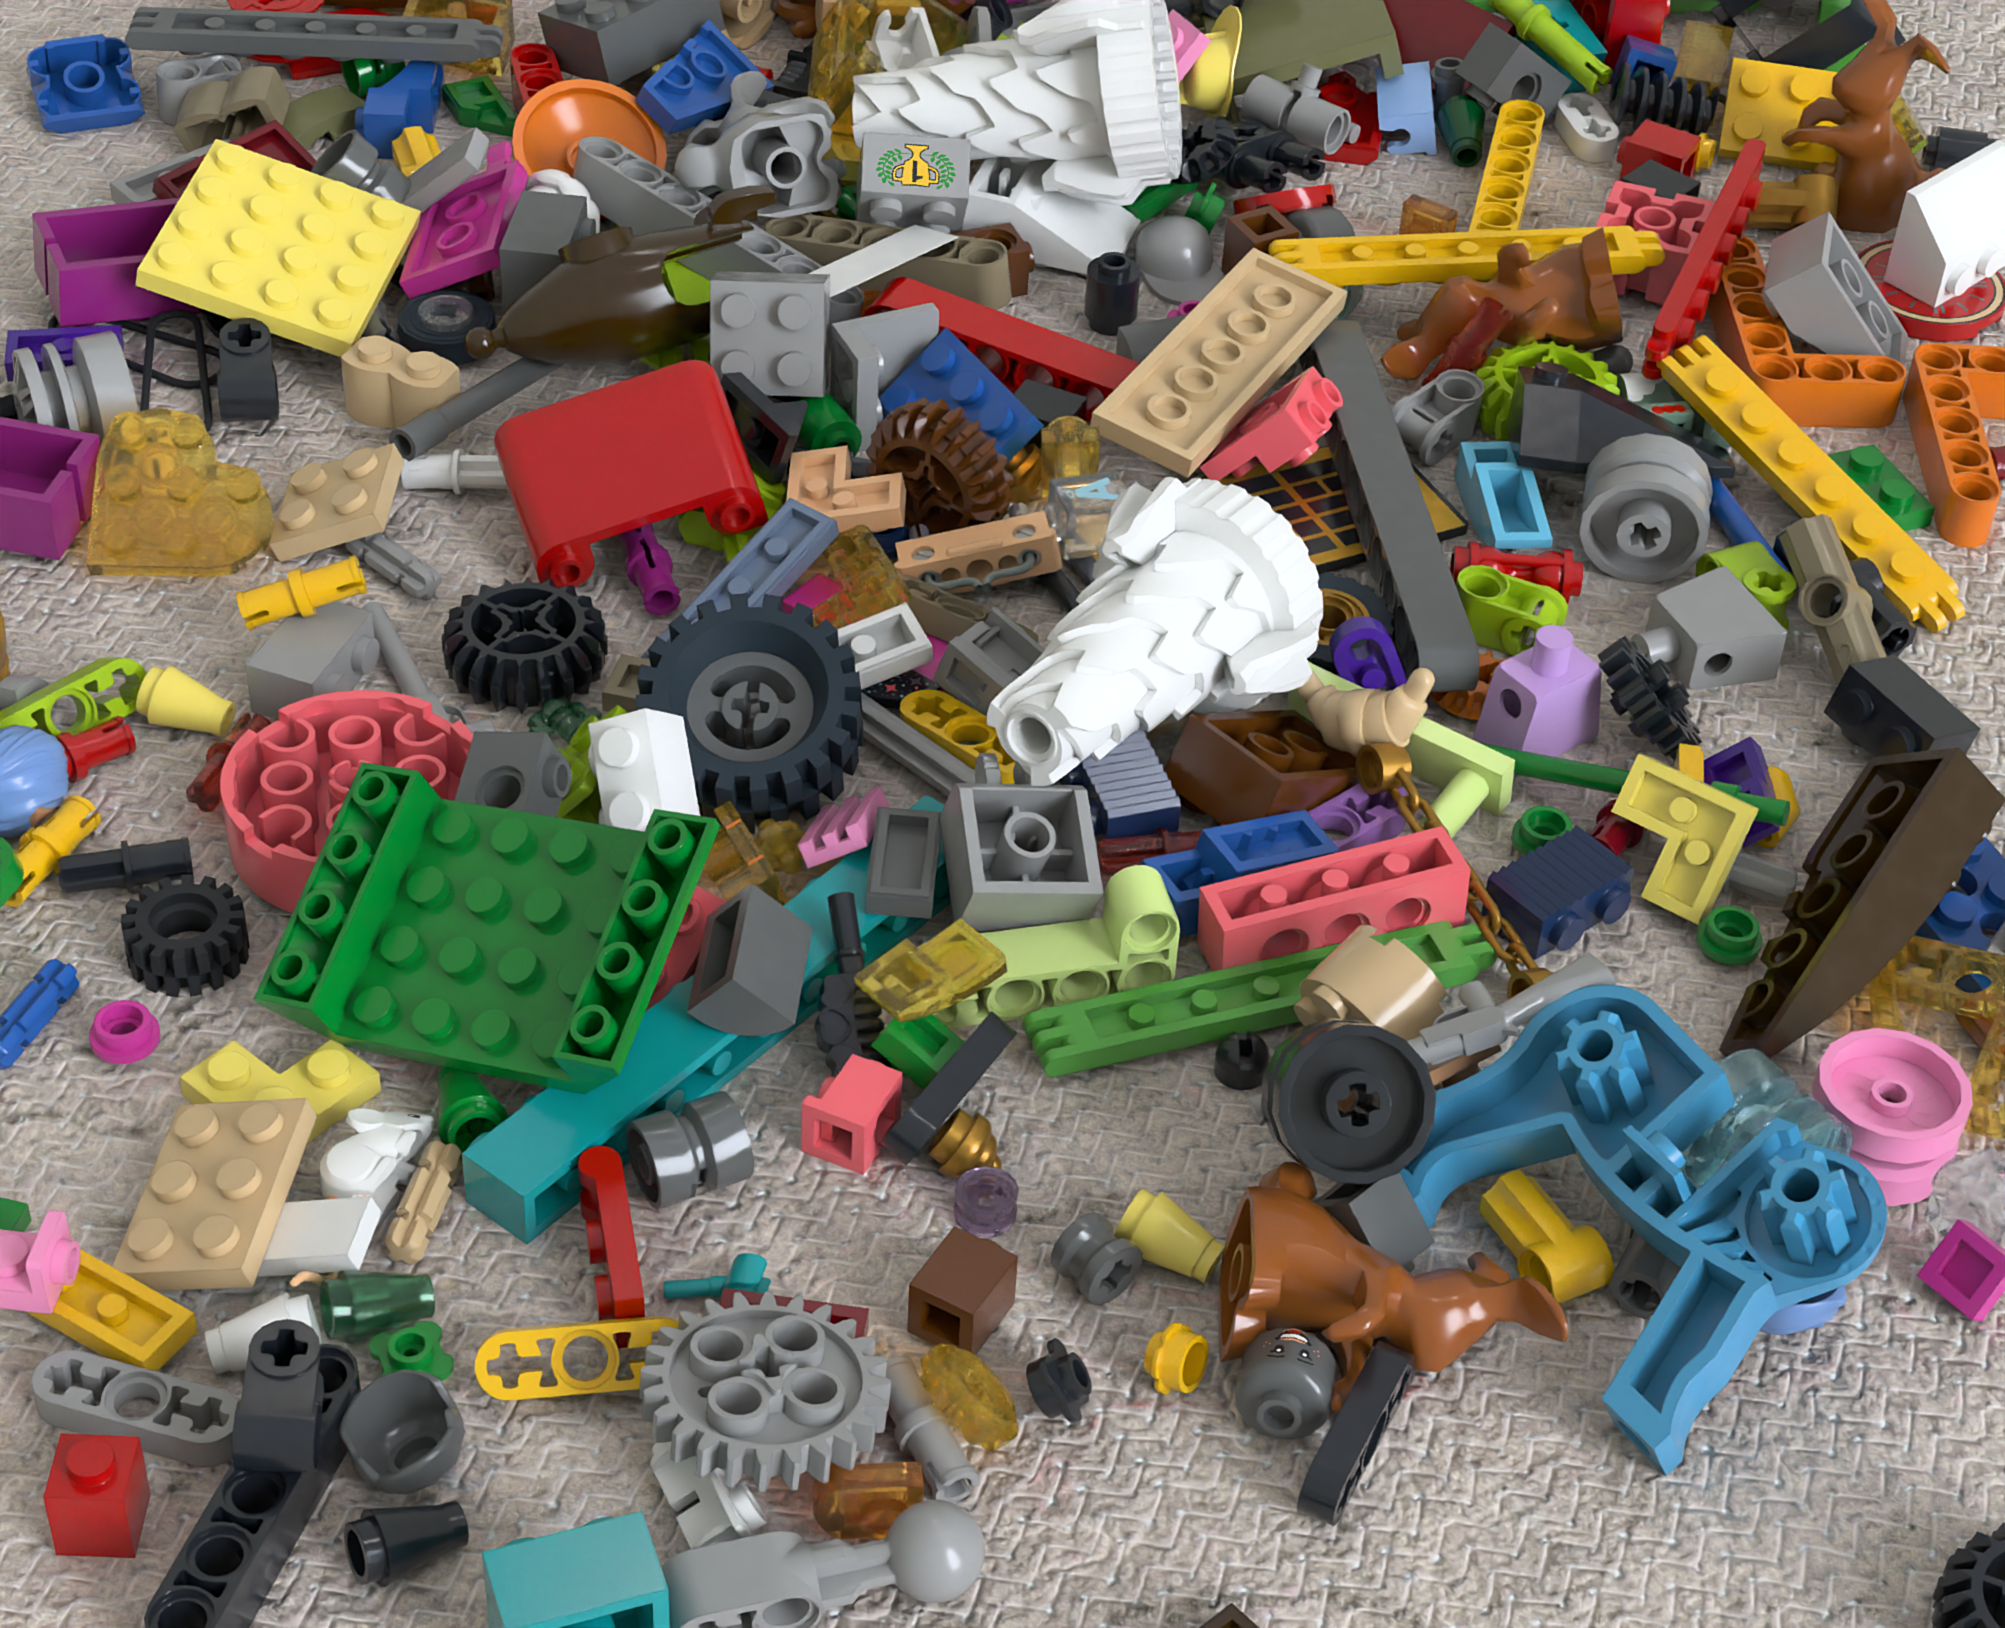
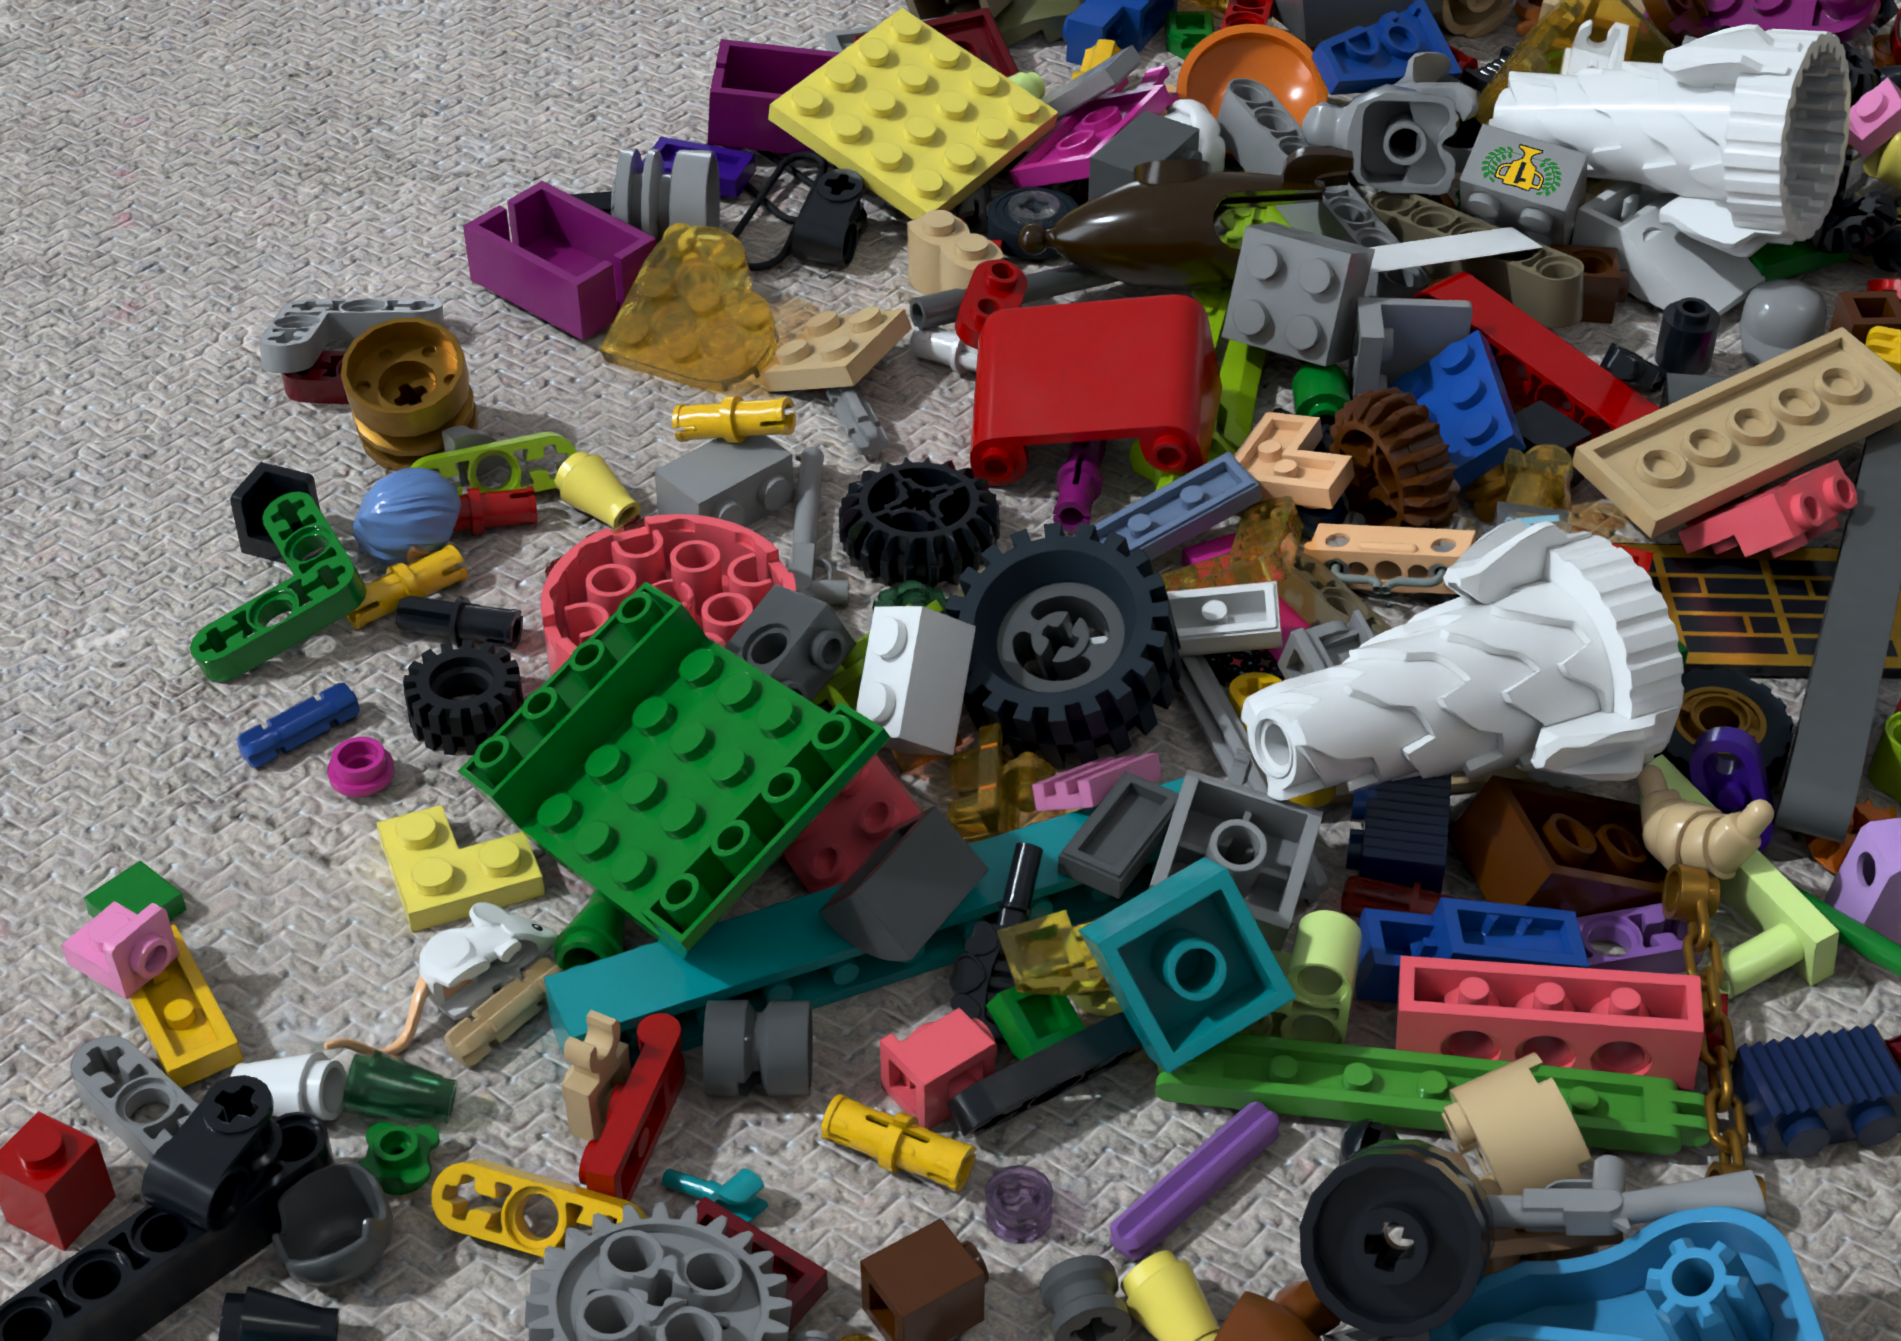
camera: 30 degrees right, 0 degrees up
tan plate [112,1098,317,1291] -> none
white tile [257,1196,382,1277] -> none
dark grey wheel [311,129,411,204] -> none
black slope [721,372,808,484] -> none
pearl gold plate [927,1108,1002,1179] -> none
green plate [1185,182,1226,235] -> none
green plate [1511,806,1573,857] -> none
none -> tan plate [562,1010,631,1141]
none -> yellow pin [821,1094,976,1192]
none -> red plate [955,259,1028,349]
none -> teal brick [1078,857,1297,1073]
none -> medium lavender axle [1109,1101,1280,1261]
none -> black piece [1600,342,1670,391]

